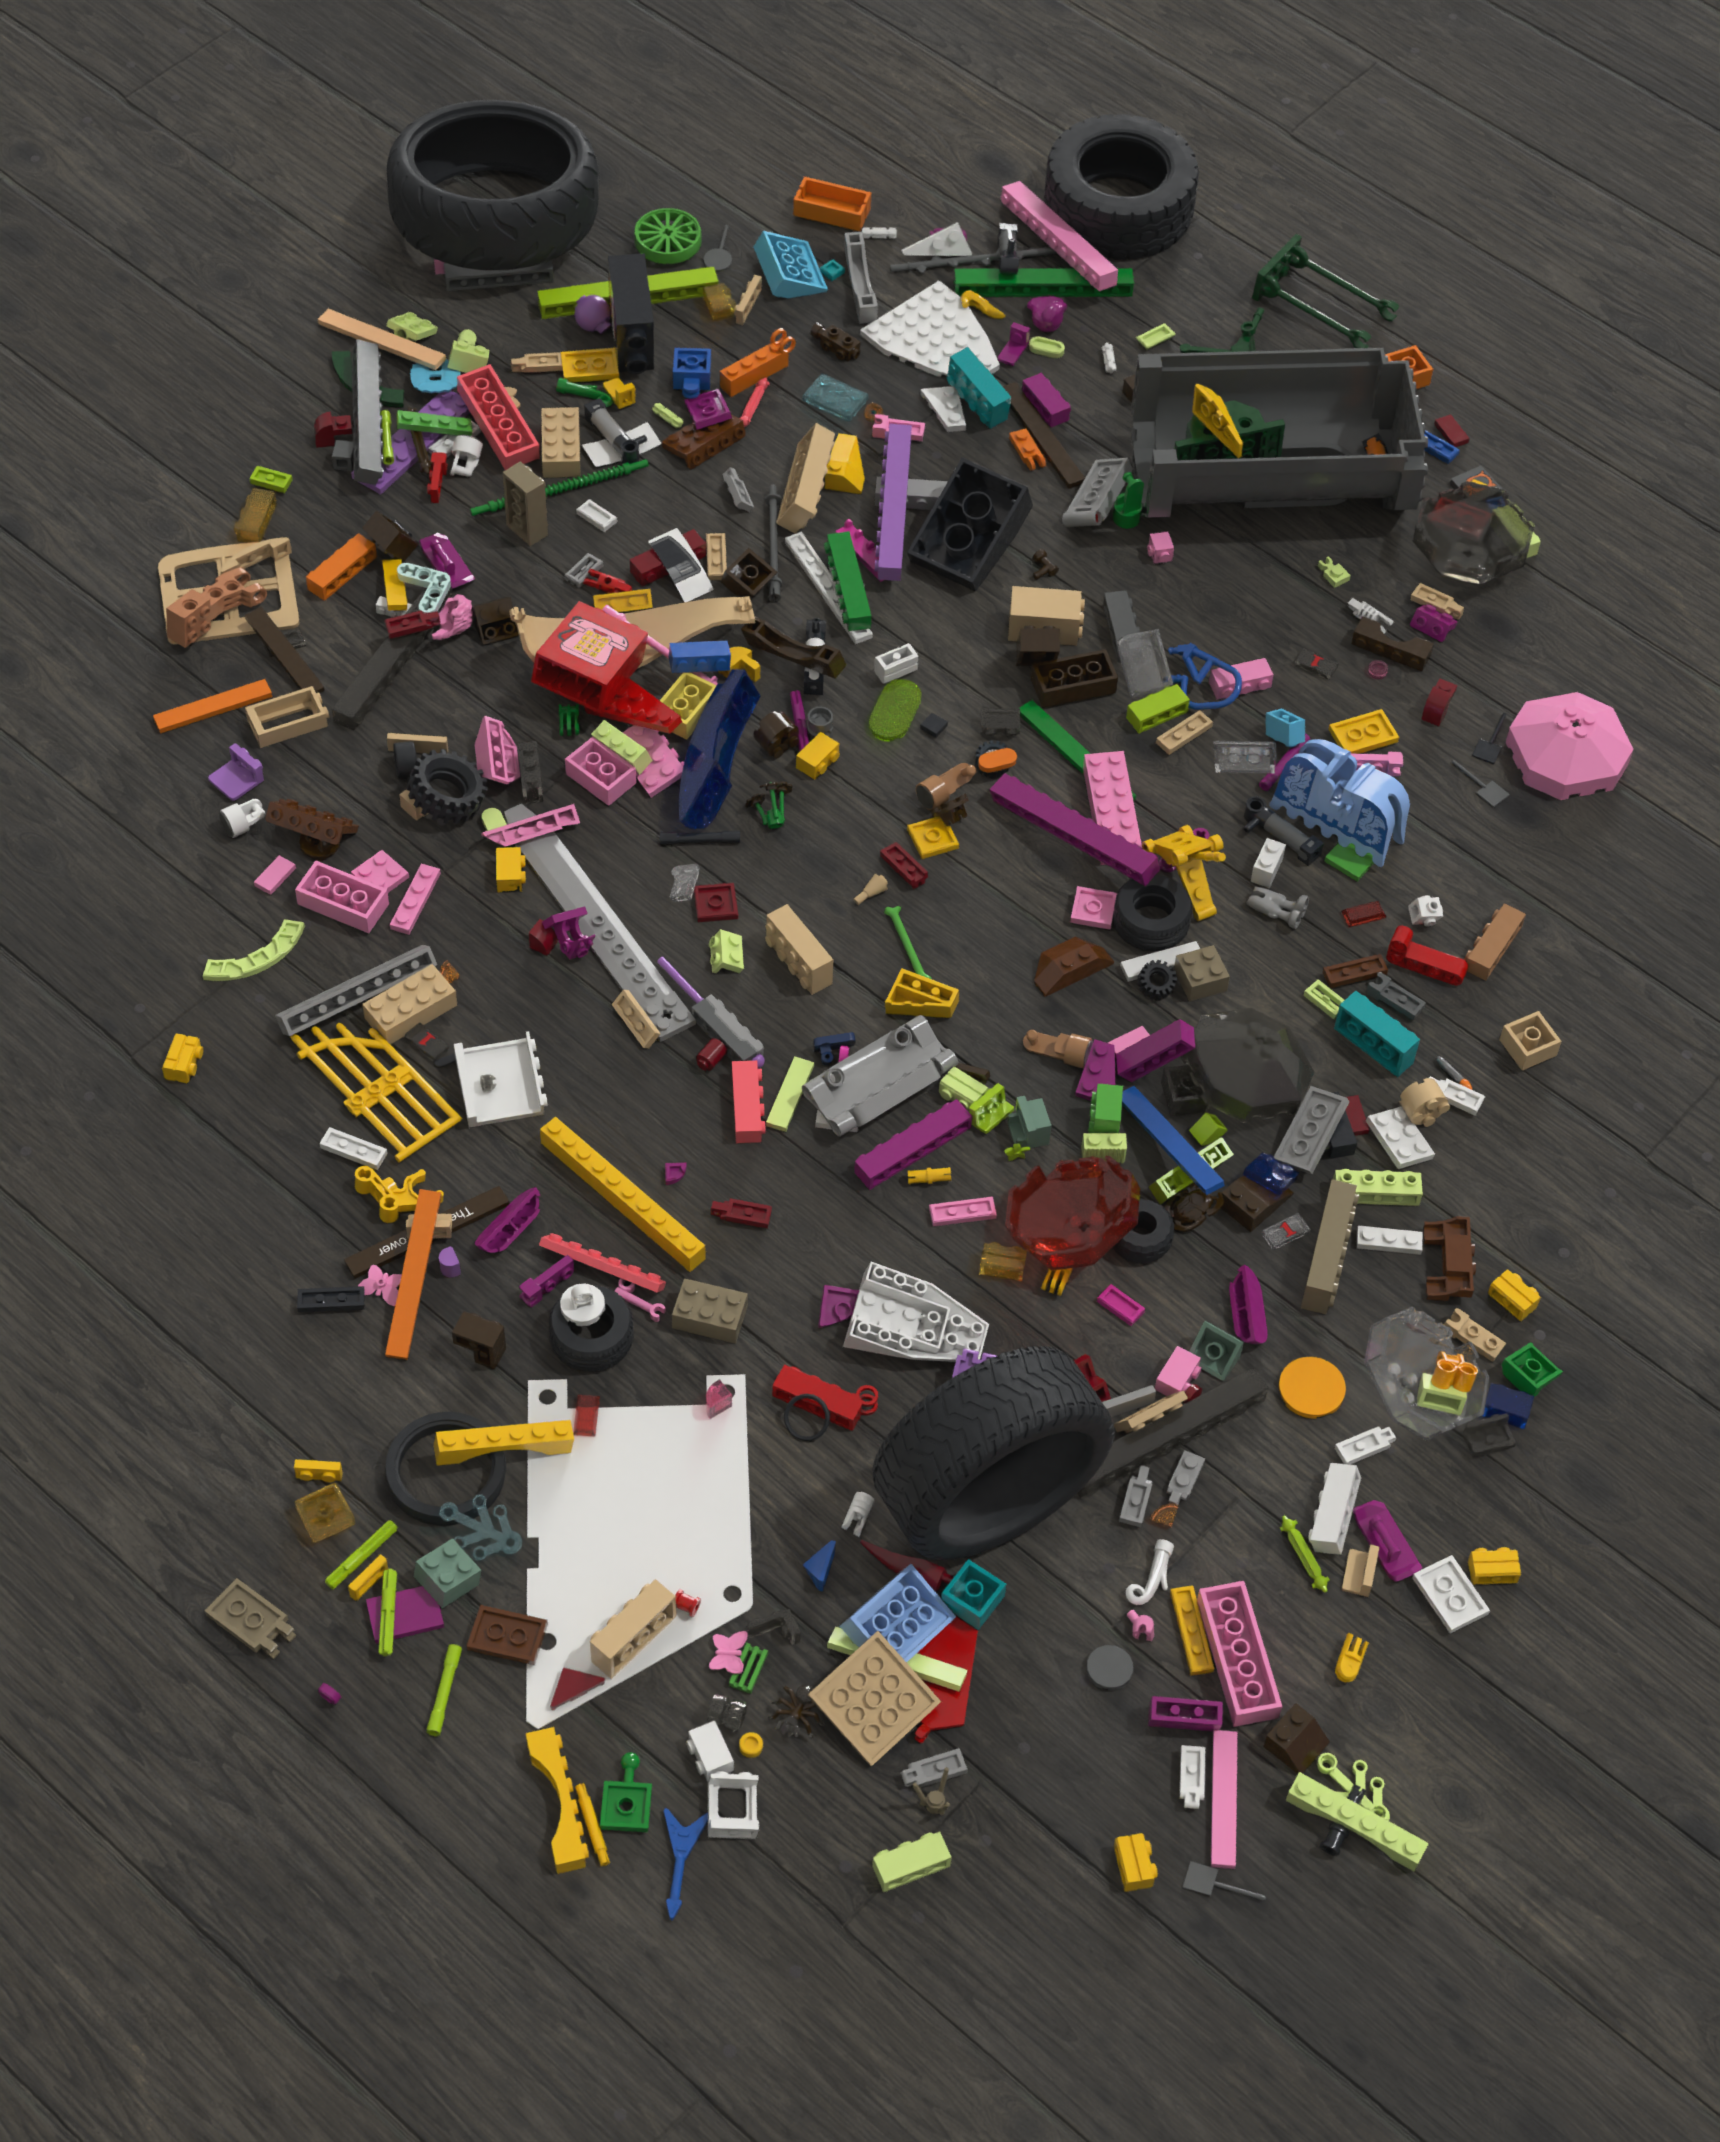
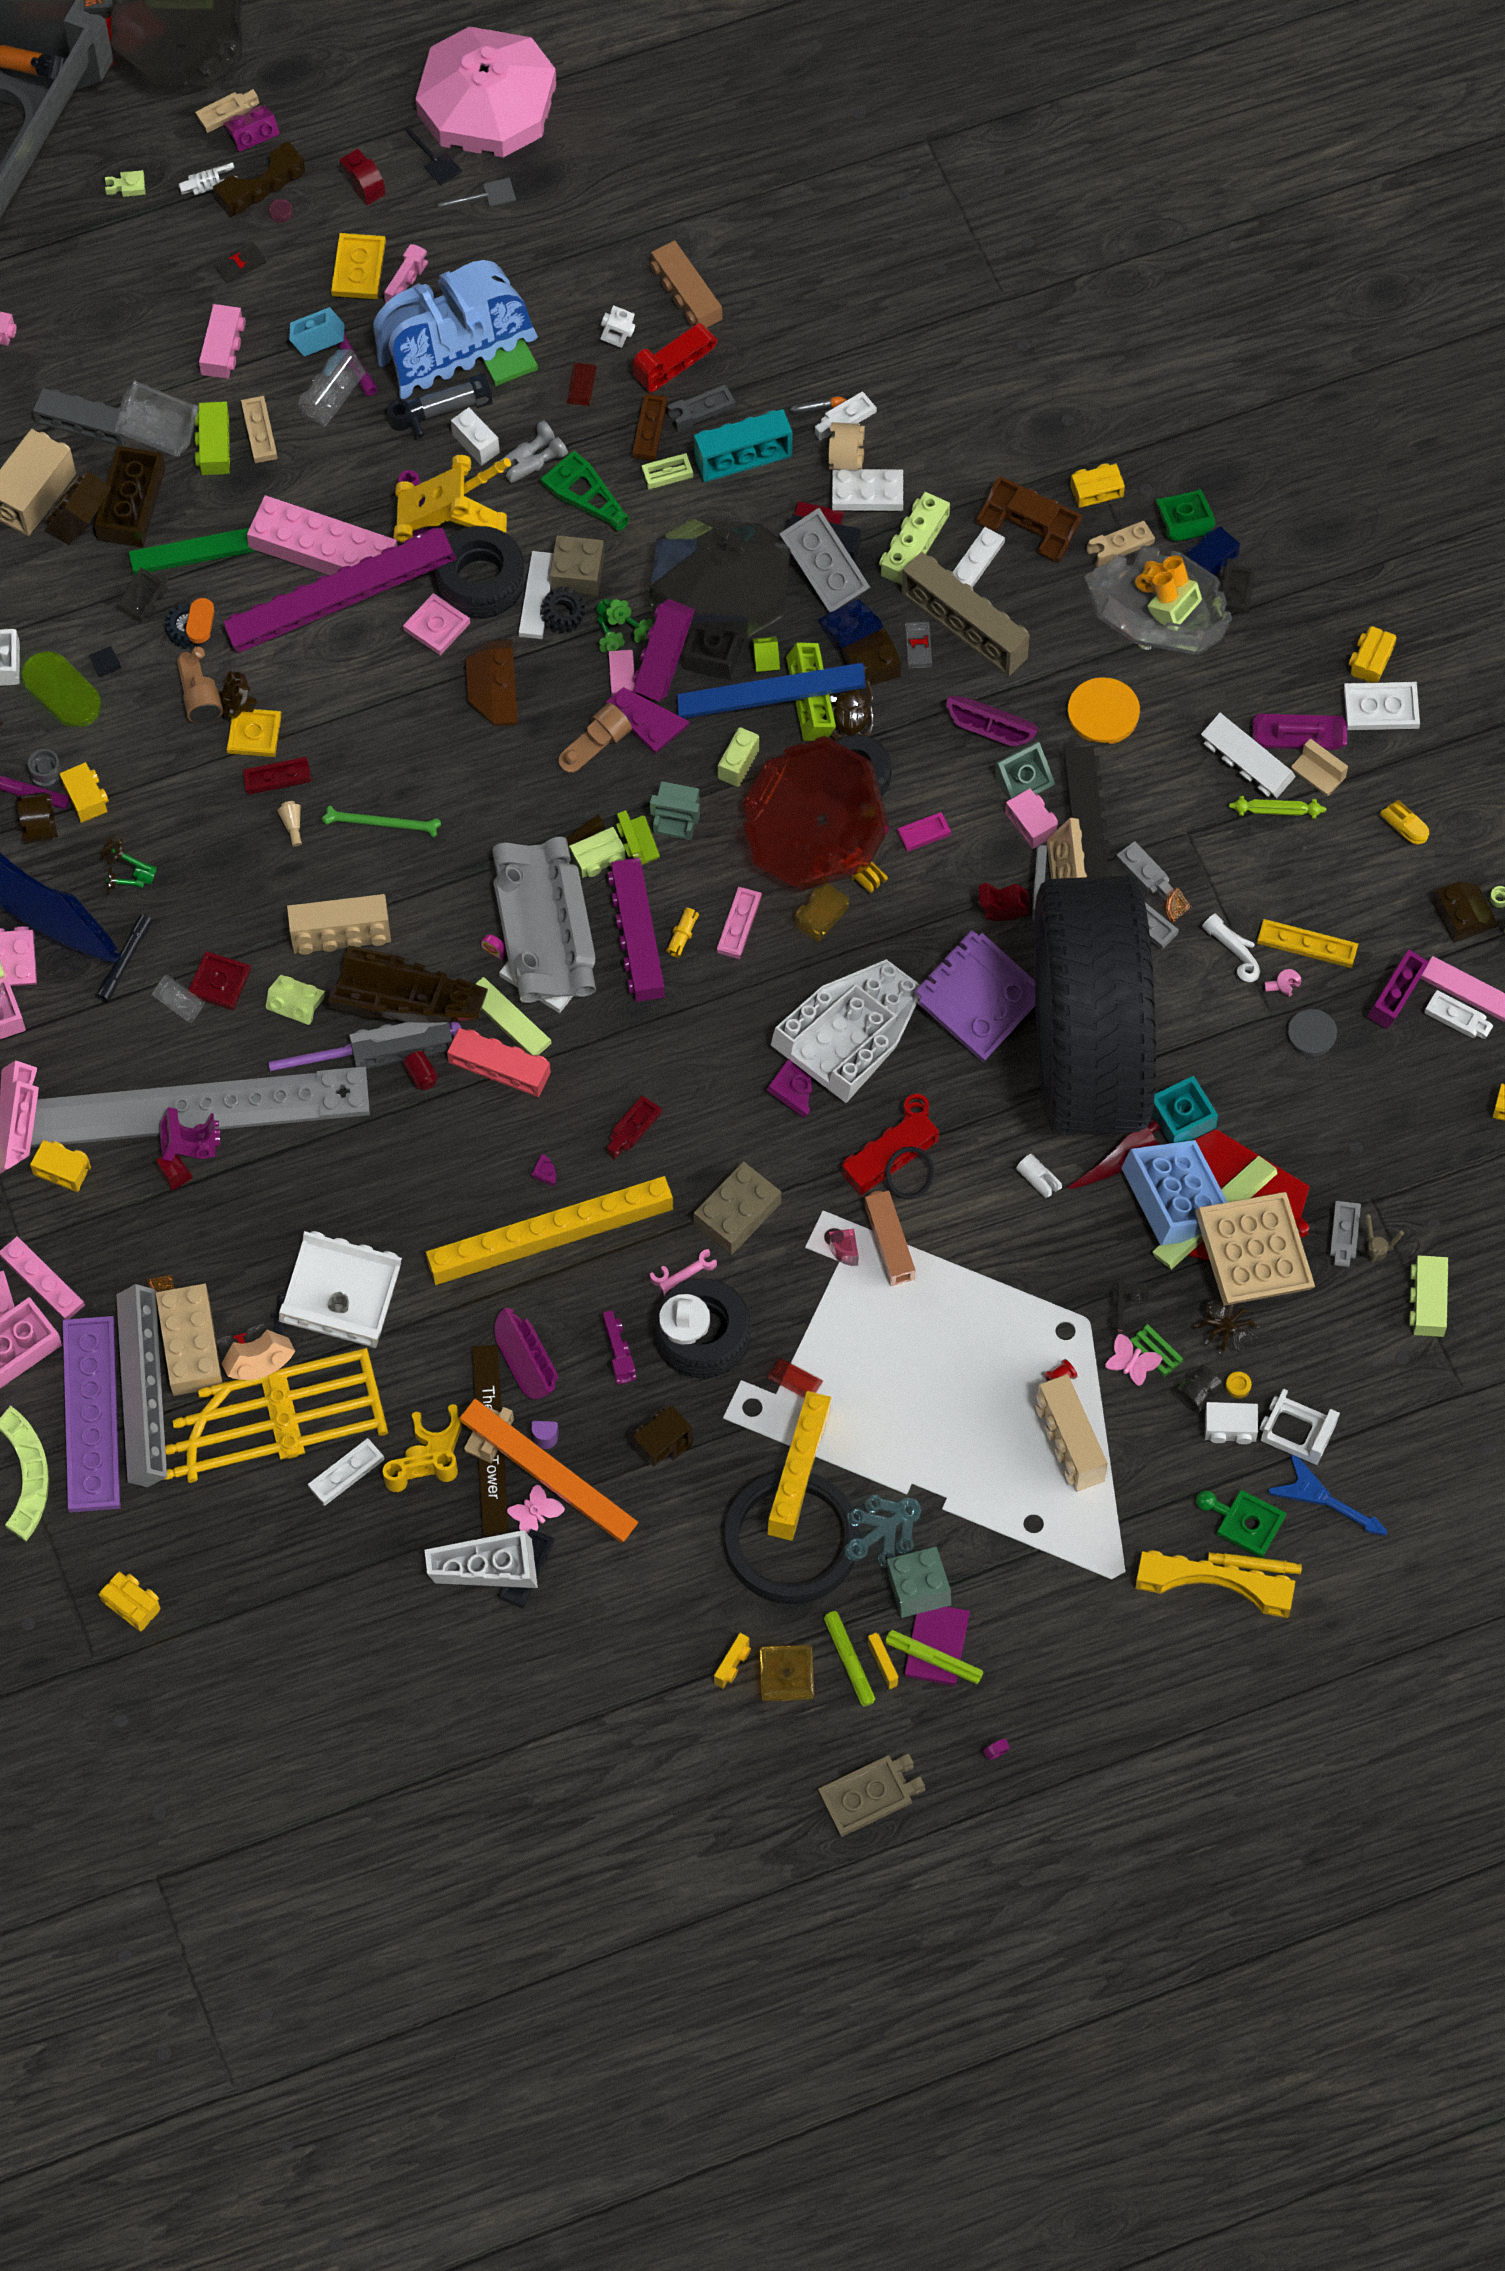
camera: 60 degrees left, 10 degrees up
lime piece [426,1644,462,1736] -> none
reddish brown plate [467,1605,548,1665] -> none
coral plate [539,1233,666,1292] -> none
dark red tile [550,1667,605,1710] -> none
tan plate [612,990,661,1049] -> none
blue slope [803,1540,836,1592] -> none
dark blue piece [812,1032,856,1065] -> none
yellow wedge [885,968,959,1018] -> none
lime plant [1004,1143,1030,1161] -> none
bright green brick [1088,1084,1123,1133] -> none
blue piece [1165,643,1242,710] -> none
dark red tile [1182,1384,1202,1407] -> none
bright pink brick [1197,1581,1282,1727] -> none
white hinge [1335,1427,1397,1465] -> none
tan brick [1500,1011,1562,1070] -> none
none -> medium lavender plate [63,1316,121,1513]
none -> light nougat brick [221,1330,295,1380]
none -> dark brown wedge [328,945,488,1023]
none -> white wedge [425,1530,538,1588]
none -> green plate [540,451,630,531]
none -> bright green plant [596,599,654,652]
none -> nougat brick [865,1191,916,1286]

